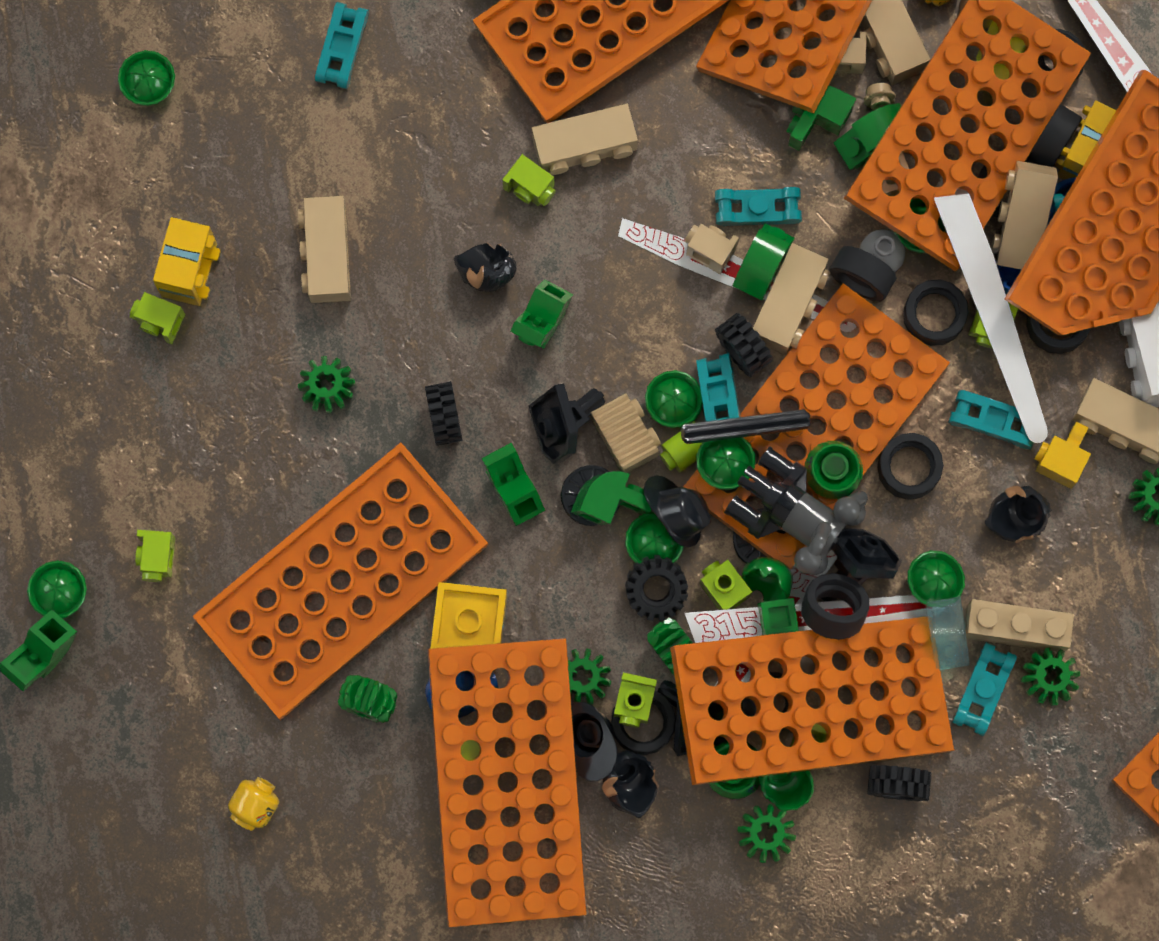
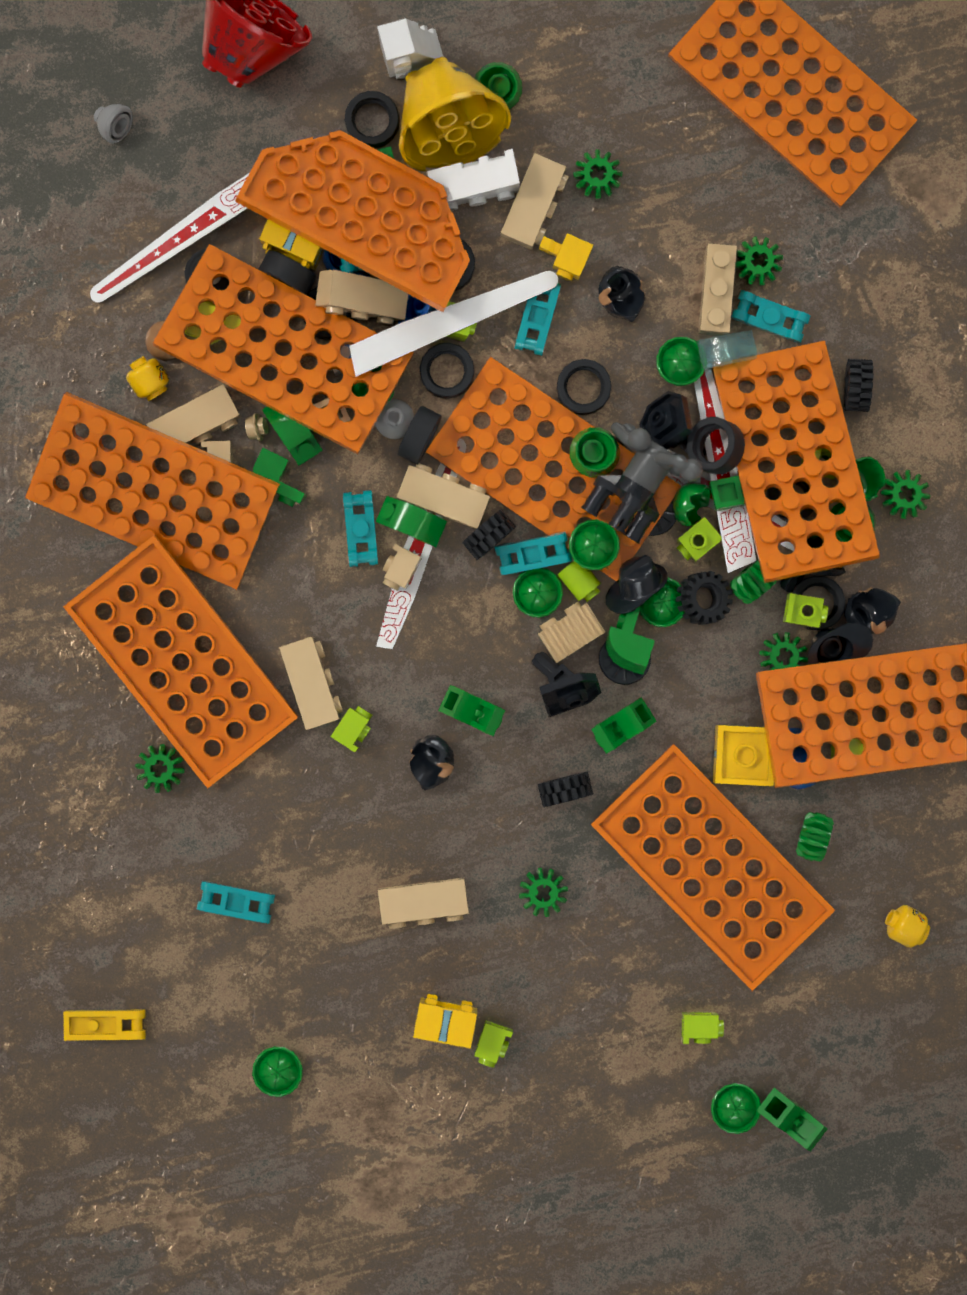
camera: 90 degrees left, 10 degrees up
black axle [681,410,810,444] -> none

